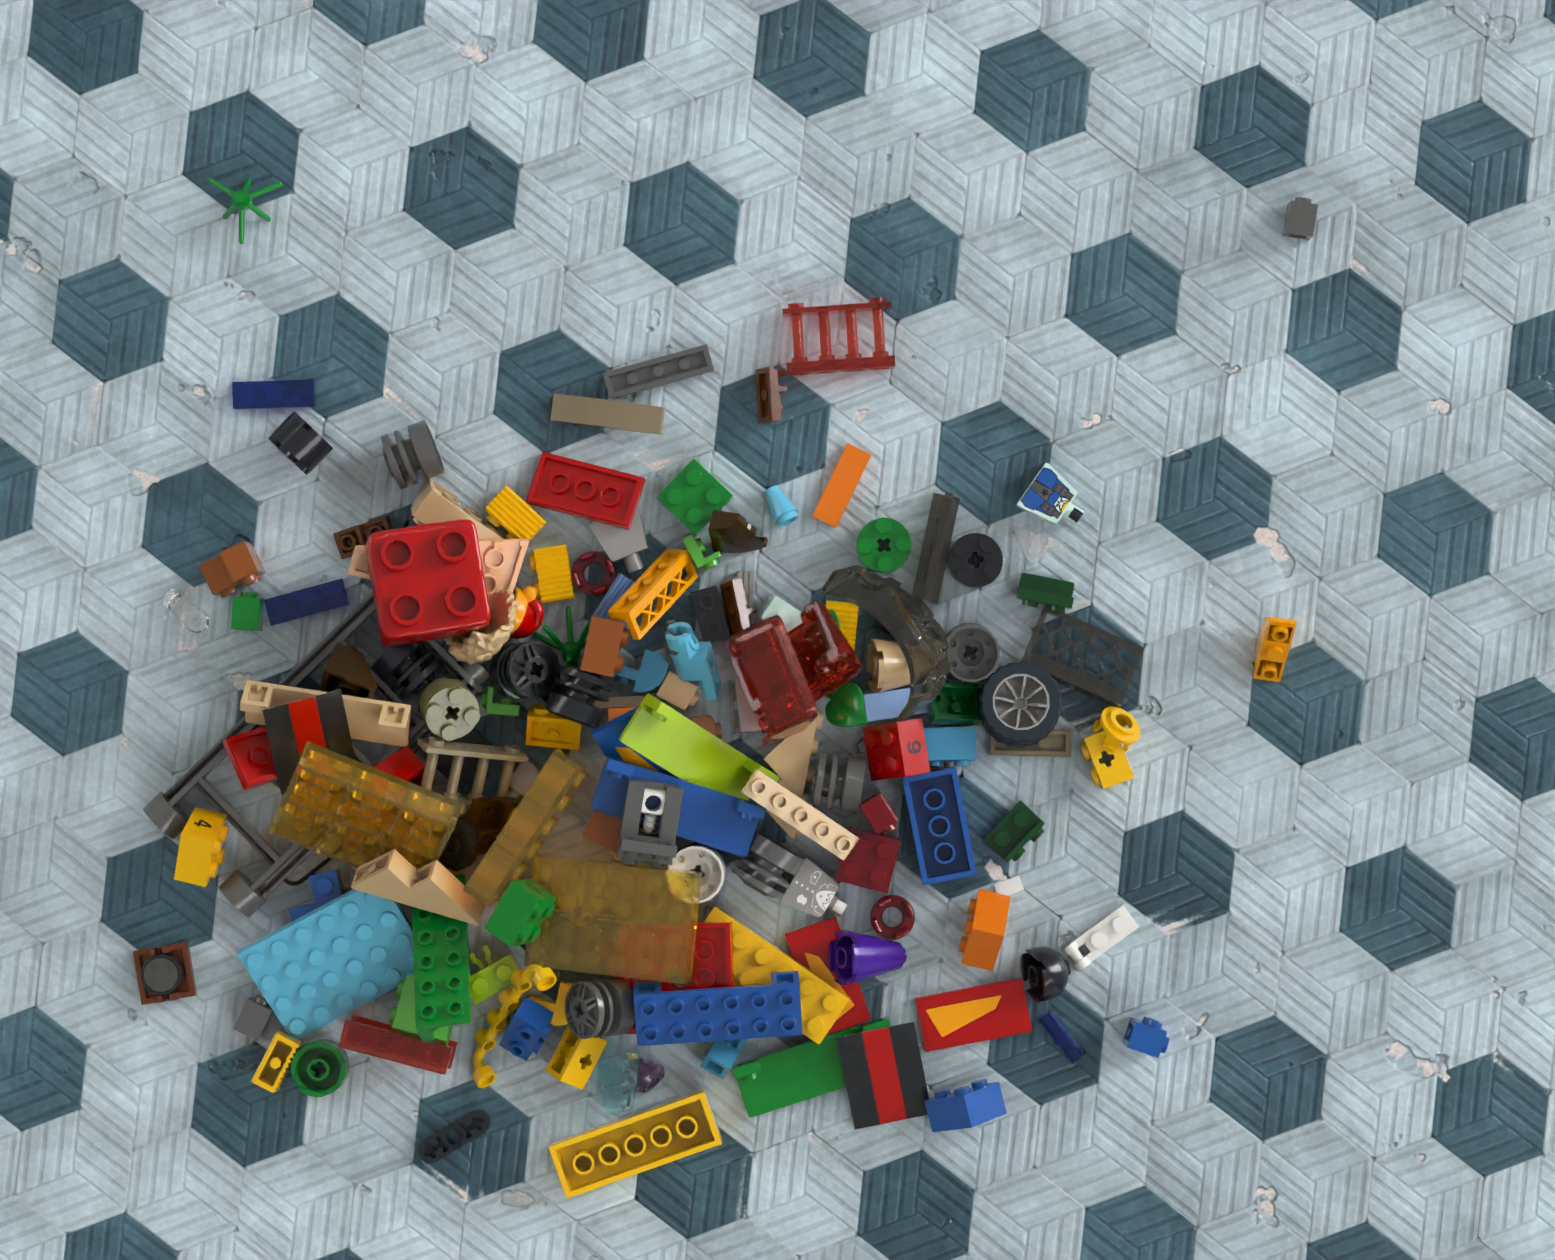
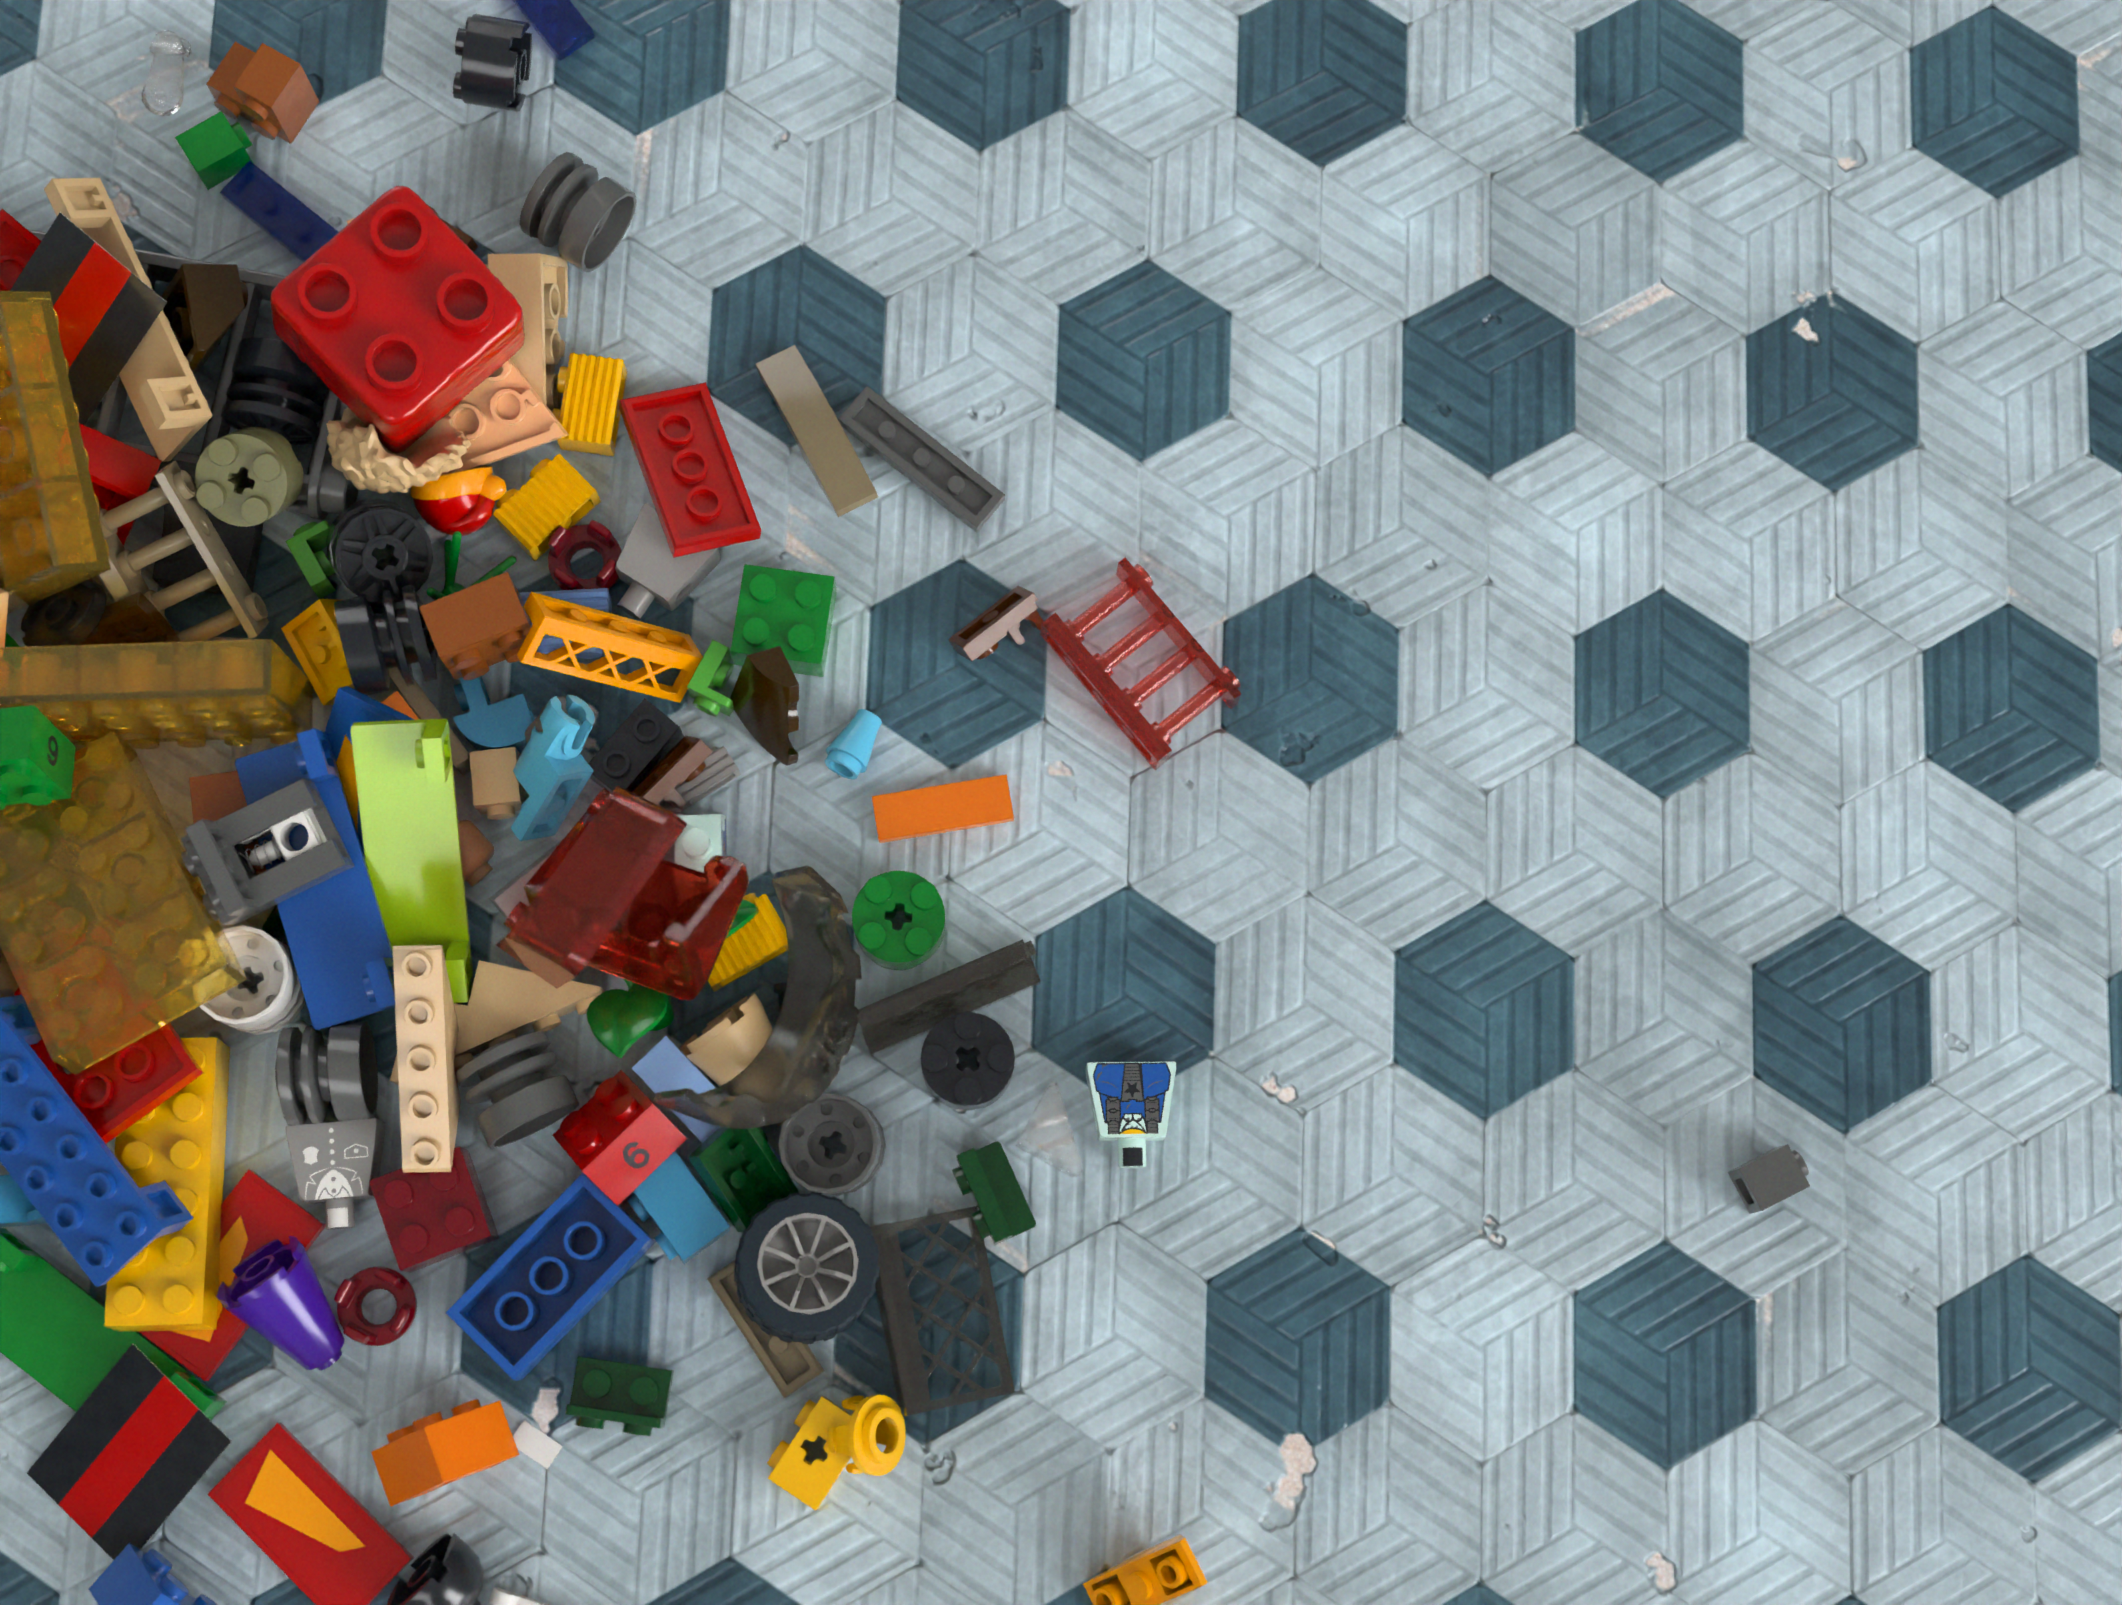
camera: 45 degrees right, 10 degrees down
dark red brick [859,791,899,836] -> none

